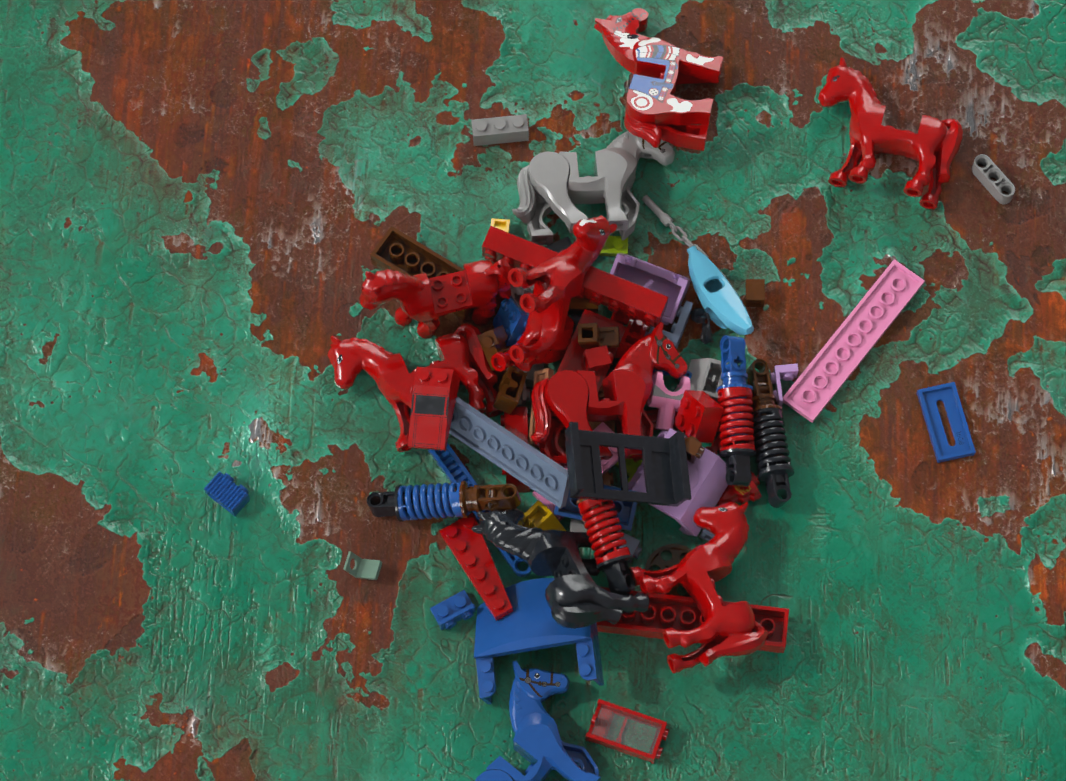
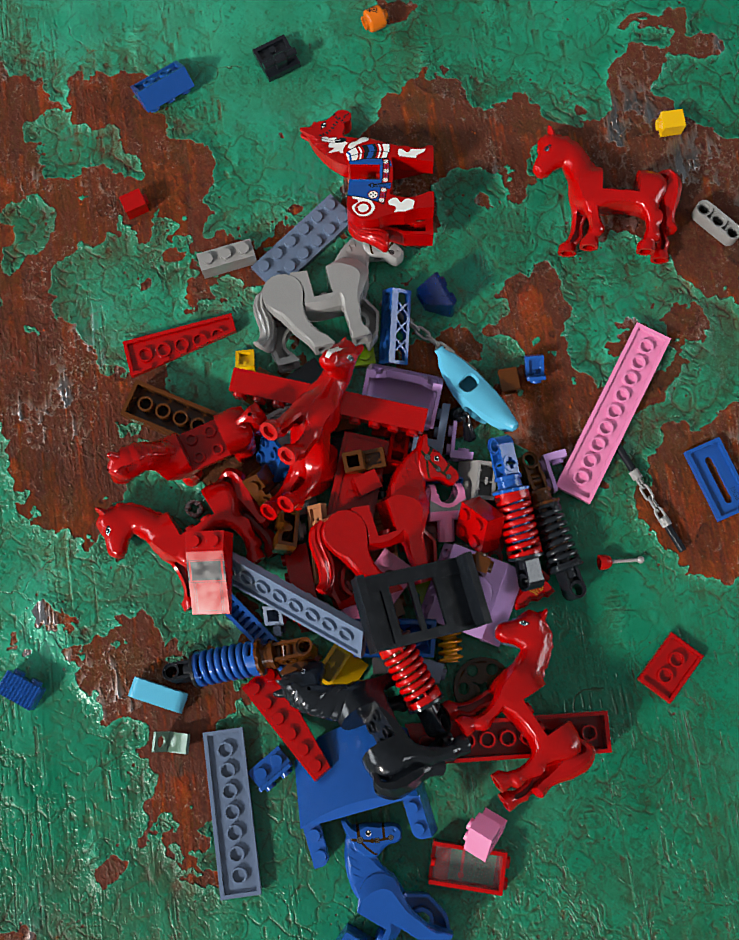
camera: 10 degrees left, 10 degrees up
none -> red brick [119,188,150,220]
none -> red wing [123,313,237,378]
none -> medium azure beam [128,676,189,714]
none -> light grey bush [185,500,203,518]
none -> sand blue plate [203,727,262,900]
none -> sand blue plate [251,194,348,283]
none -> sand blue brick [262,604,290,636]
none -> blue fence [379,287,411,366]
none -> clear blue slope [416,272,457,317]
none -> light orange piece [437,632,463,663]
none -> lavender bracket [446,420,474,462]
none -> bright pink brick [463,808,507,862]
none -> blue bracket [524,354,546,384]
none -> hinge [597,554,645,570]
none -> piece [616,445,686,553]
none -> red tile [637,632,704,704]
none -> yellow brick [655,109,686,137]

